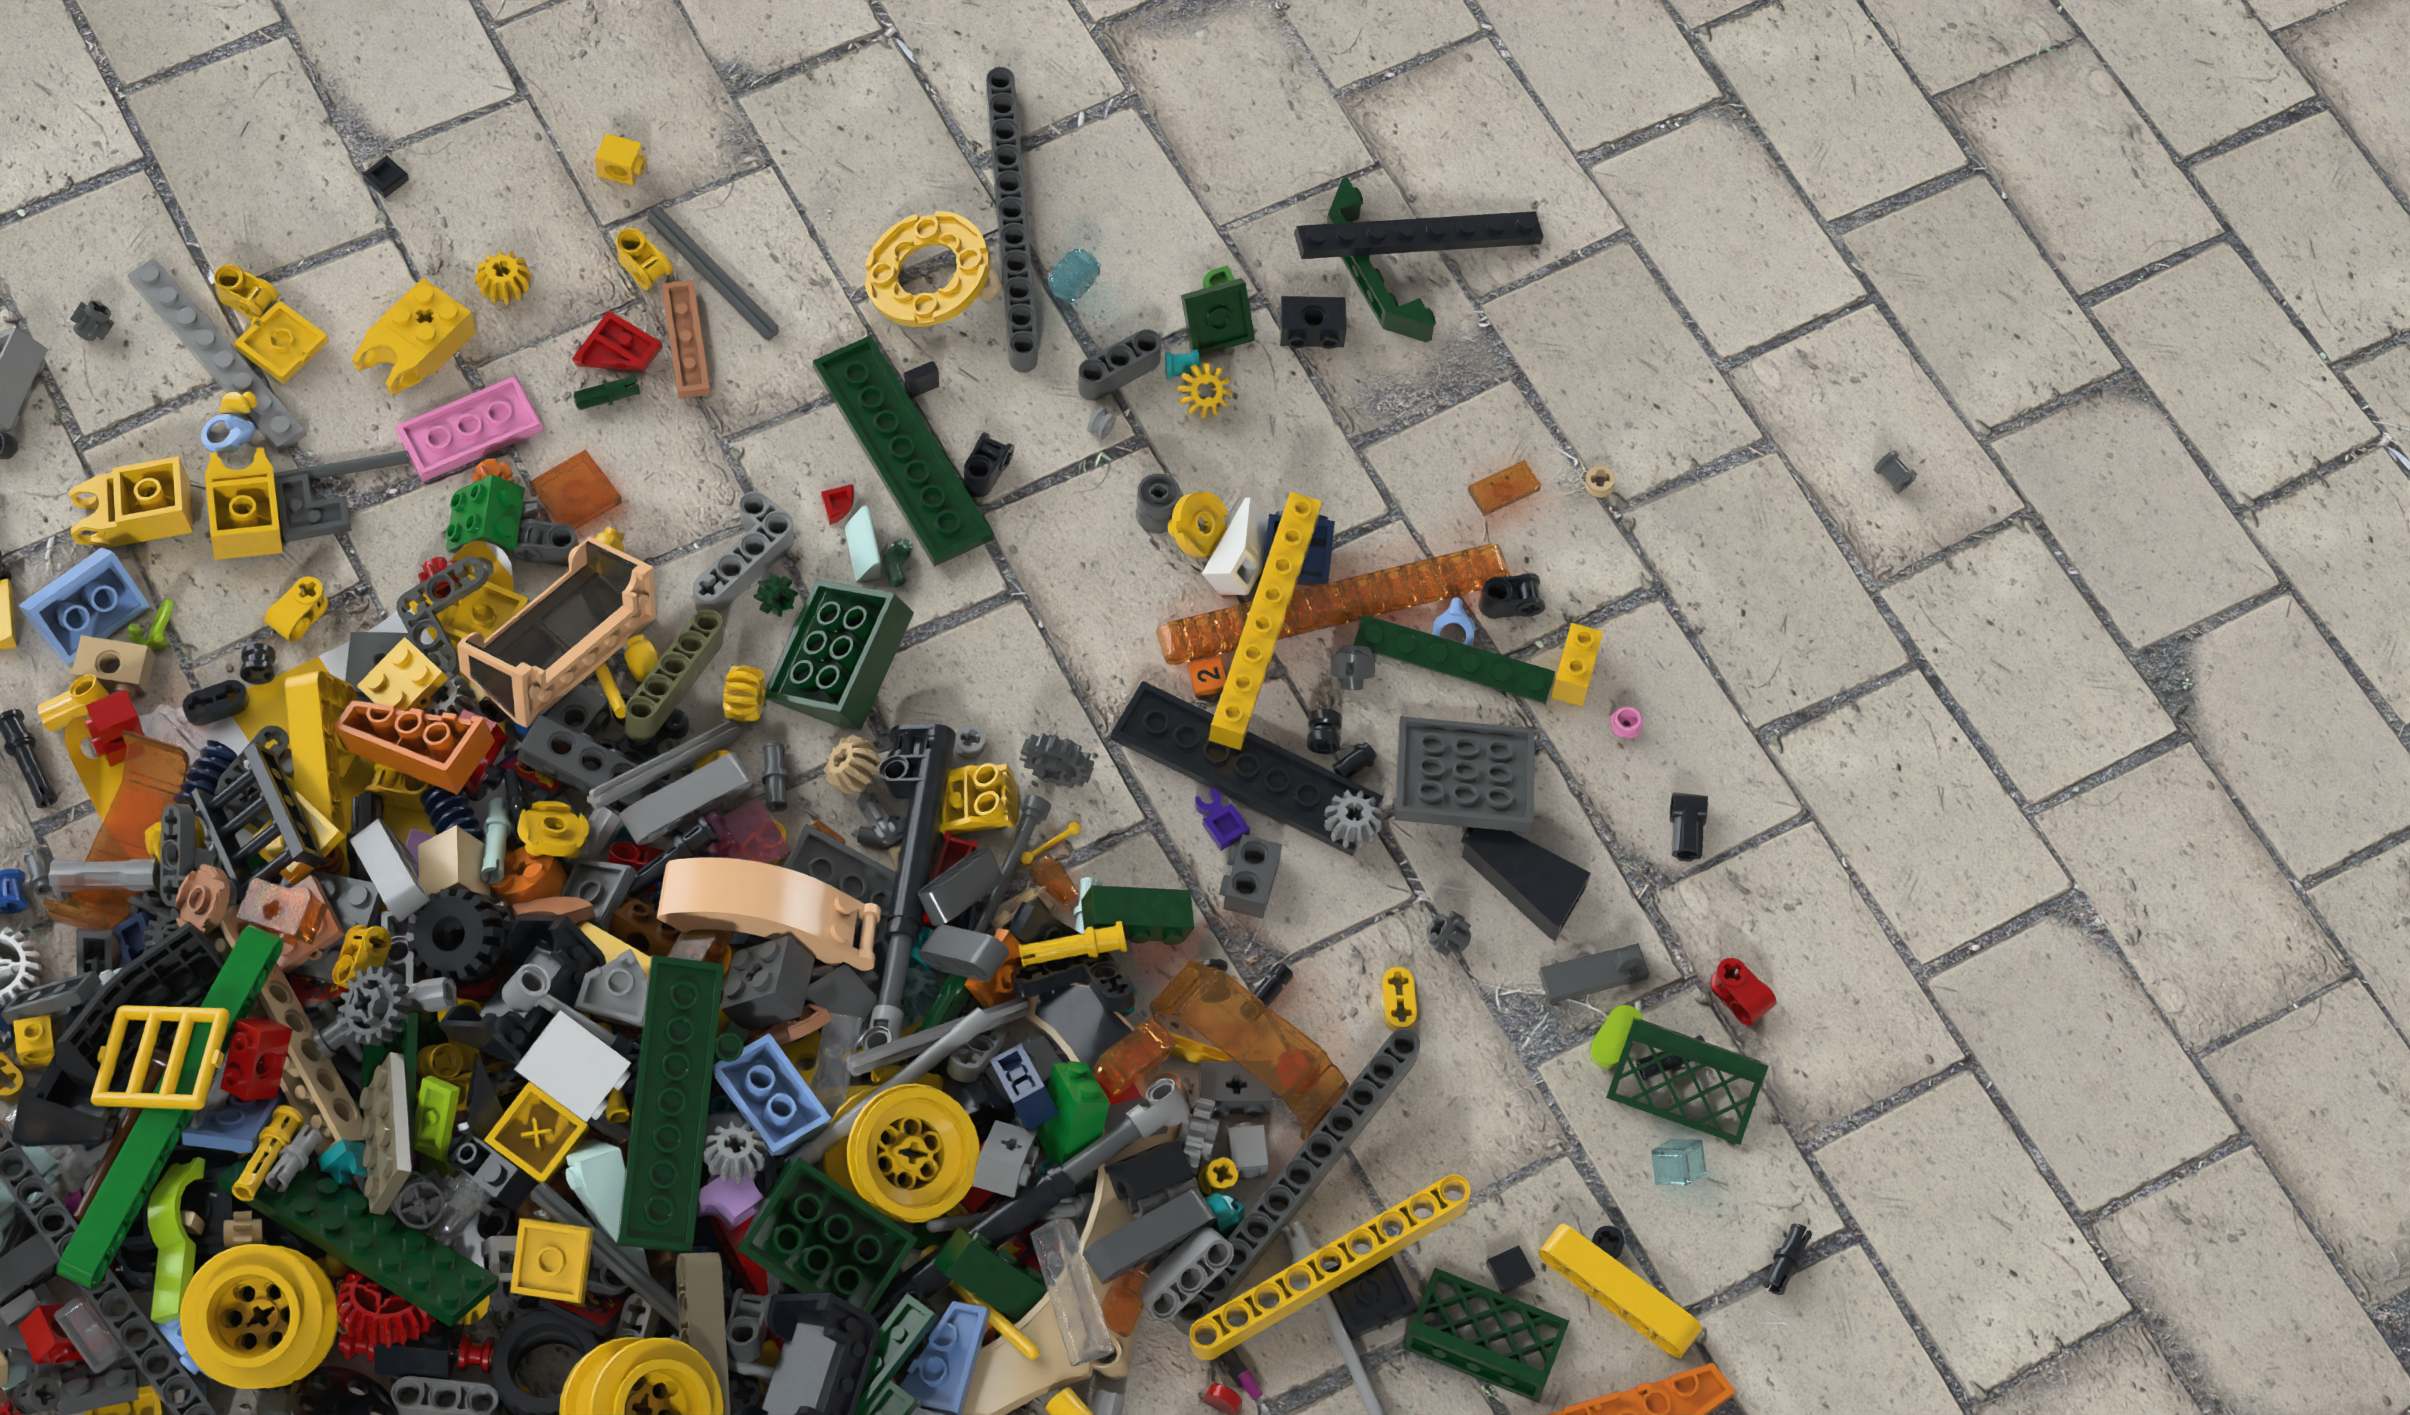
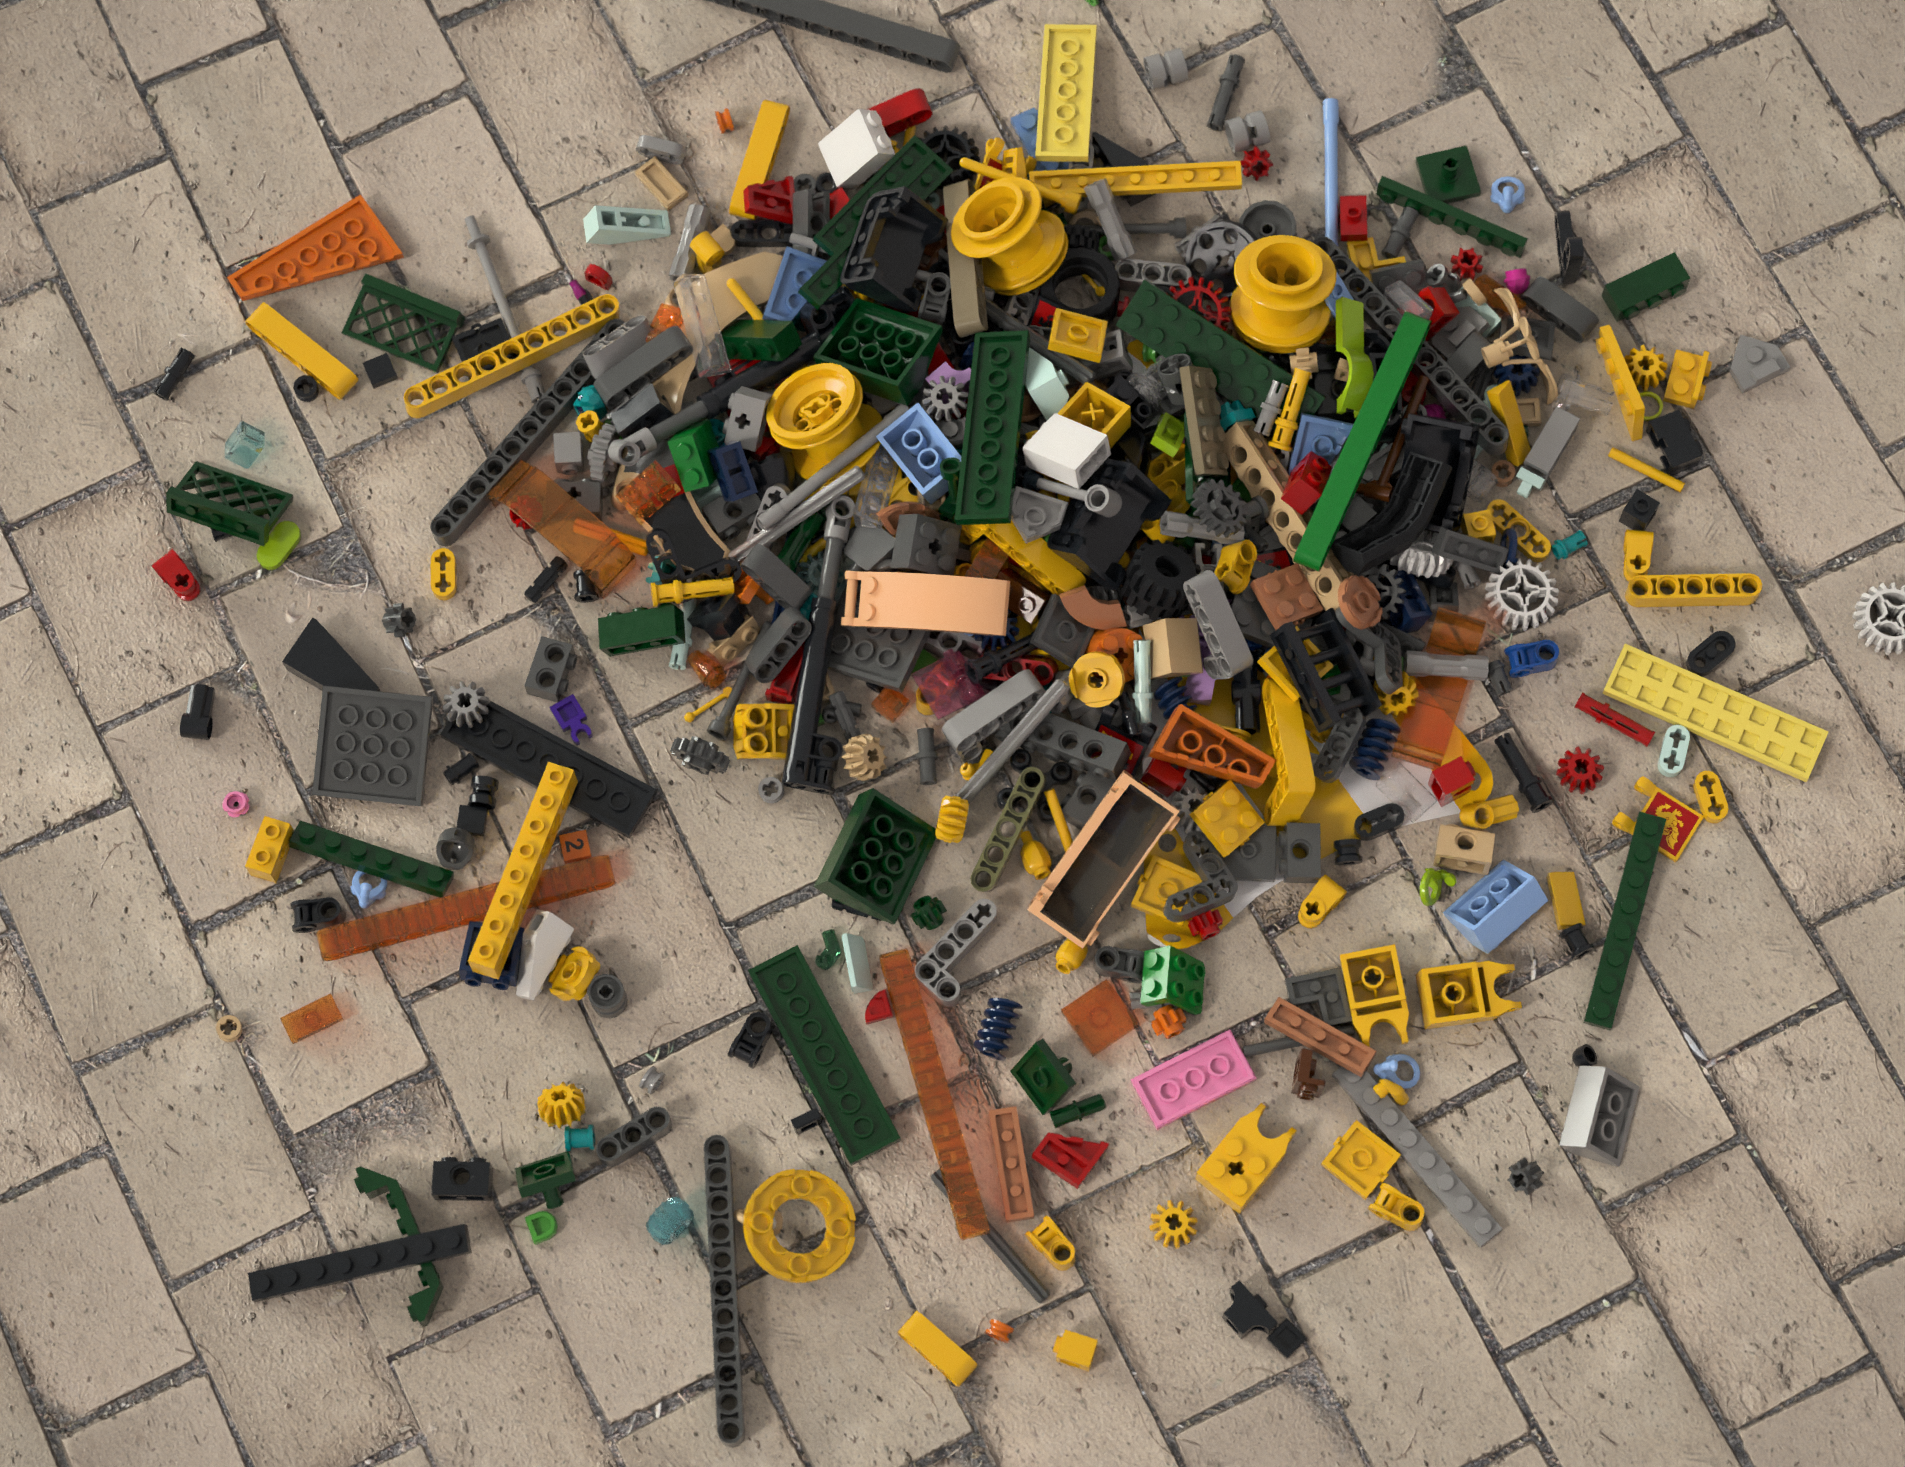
camera: 170 degrees left, 10 degrees up
yellow bar [91,1005,230,1110] -> none
clear orange brick [236,877,328,946] -> none
dark grey hinge [1539,943,1649,1004] -> none
none -> black tile [456,805,488,836]
none -> clear orange beam [879,948,990,1241]
none -> yellow beam [897,1311,978,1387]
none -> dark blue piece [974,998,1023,1061]
none -> orange bush [985,1319,1014,1343]
none -> dark green tile [1010,1039,1076,1115]
none -> black brick [1222,1280,1278,1339]
none -> nougat plate [1264,997,1376,1078]
none -> dark grey brick [1279,823,1321,884]
none -> reddish brown bracket [1291,1048,1326,1100]

